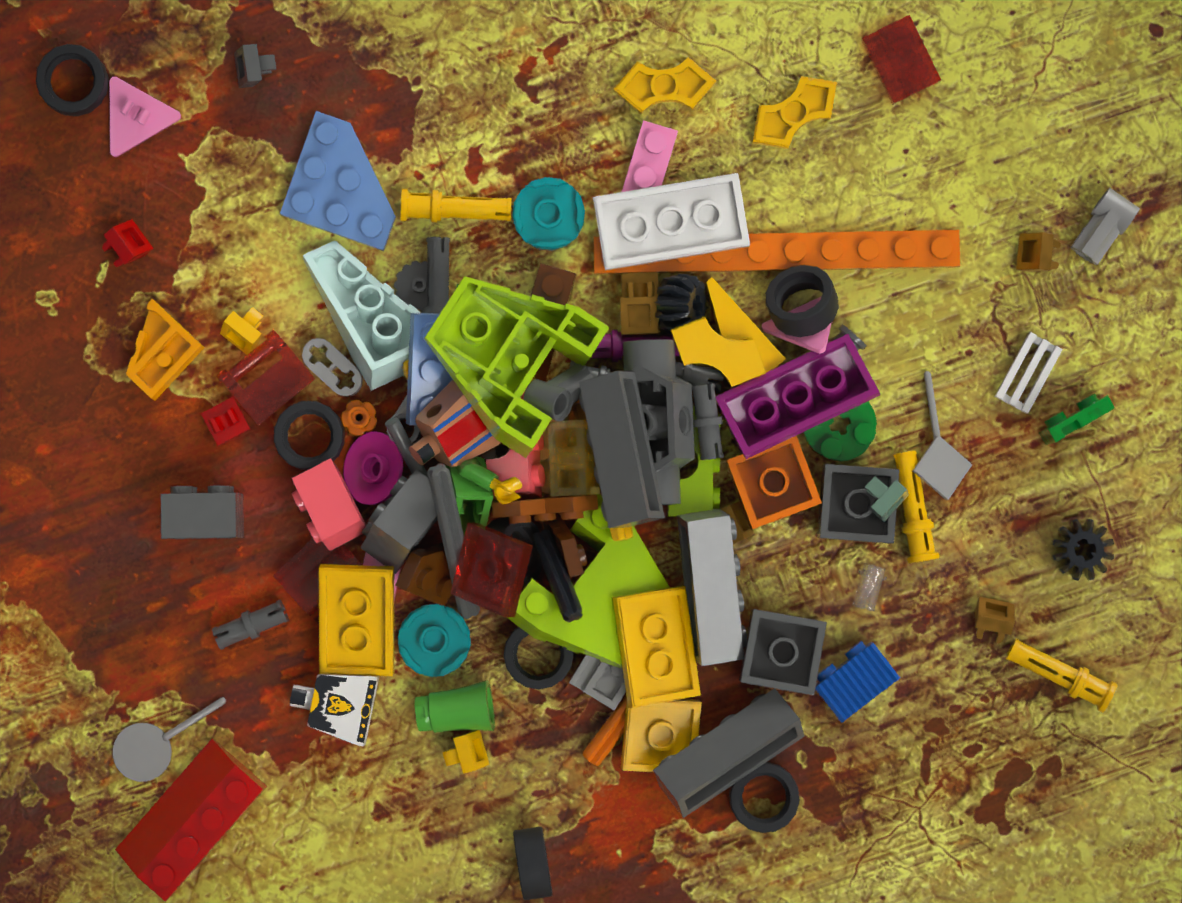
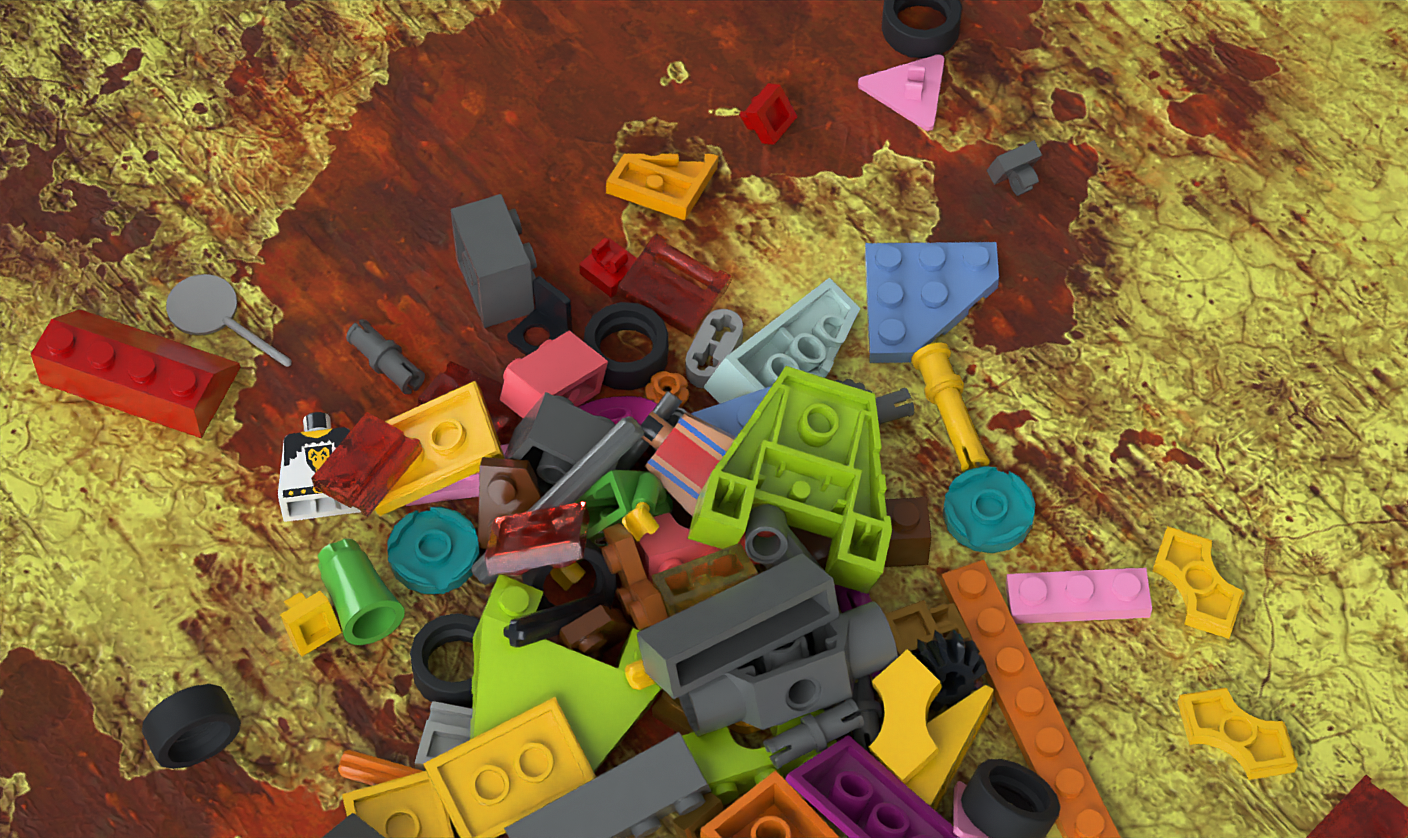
camera: 70 degrees right, 30 degrees down
yellow tile [220,307,264,356] -> none
white tile [593,173,750,271] -> none
none -> clear red plate [311,412,423,517]
none -> black bracket [507,276,573,356]

